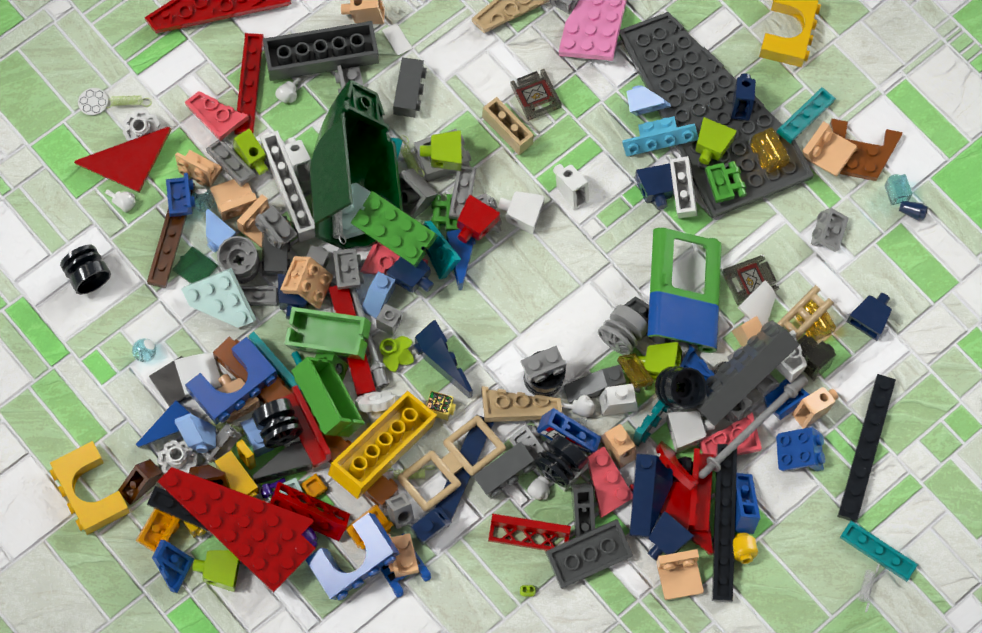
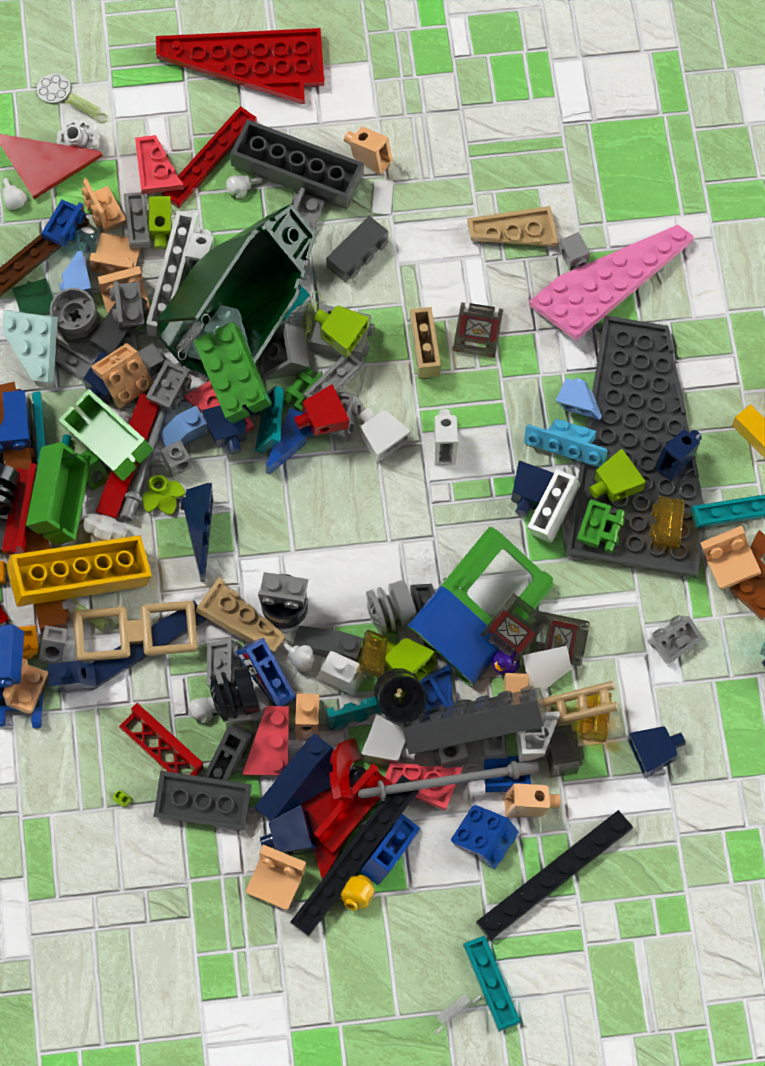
camera: 35 degrees right, 0 degrees up
brick [426,391,456,421] -> none
dark grey brick [473,442,536,498] -> none
none -> clear smoke container [481,593,549,663]
none -> dark purple animal [492,648,520,676]

